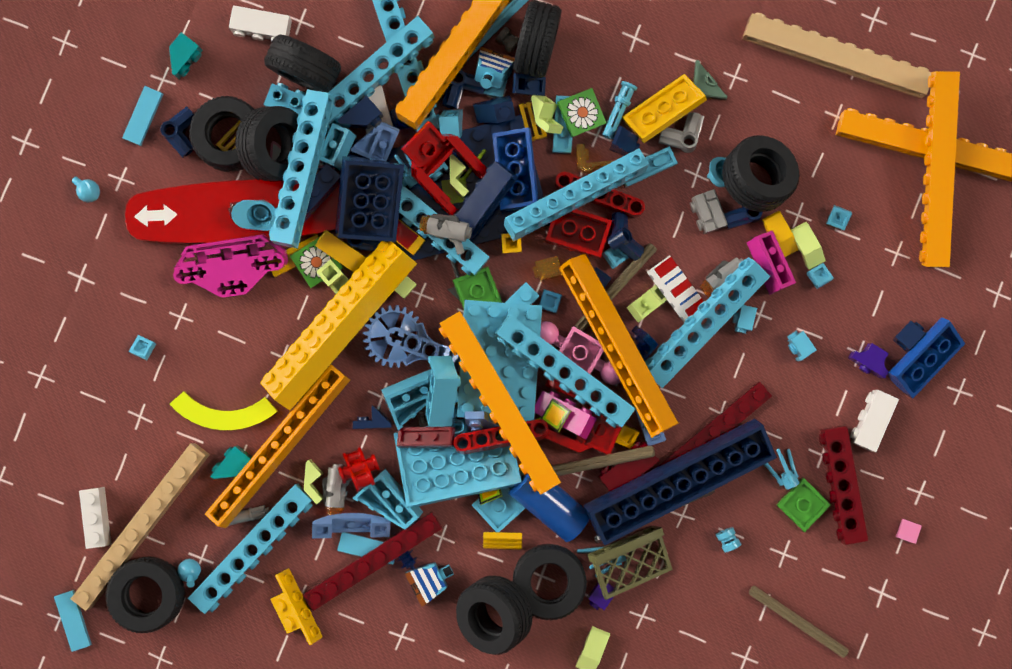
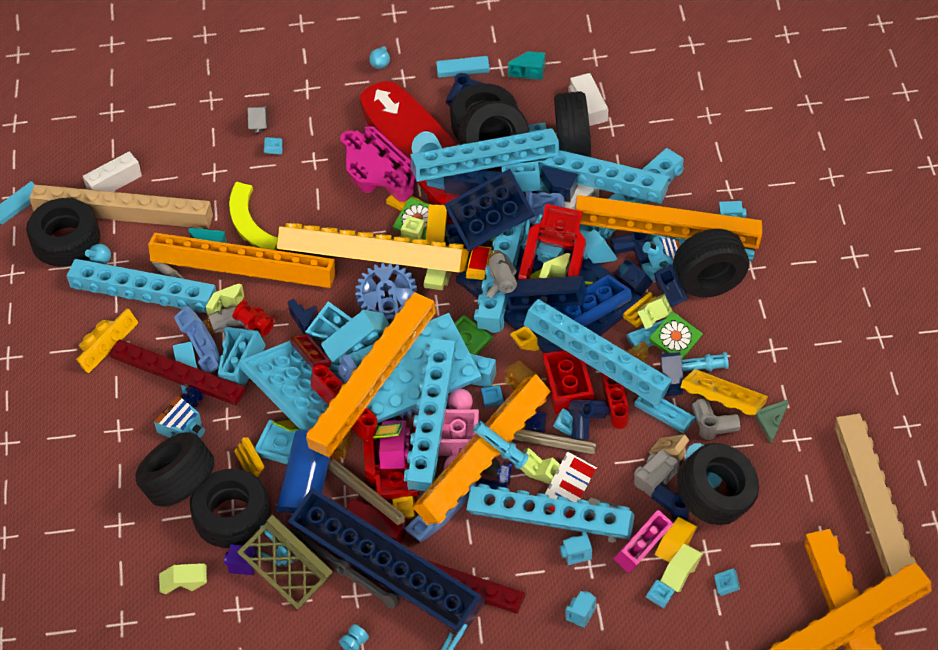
camera: 65 degrees right, 35 degrees down
none -> slope [248,106,270,132]
none -> medium azure pin [473,421,529,469]
none -> tan slope [649,434,689,462]

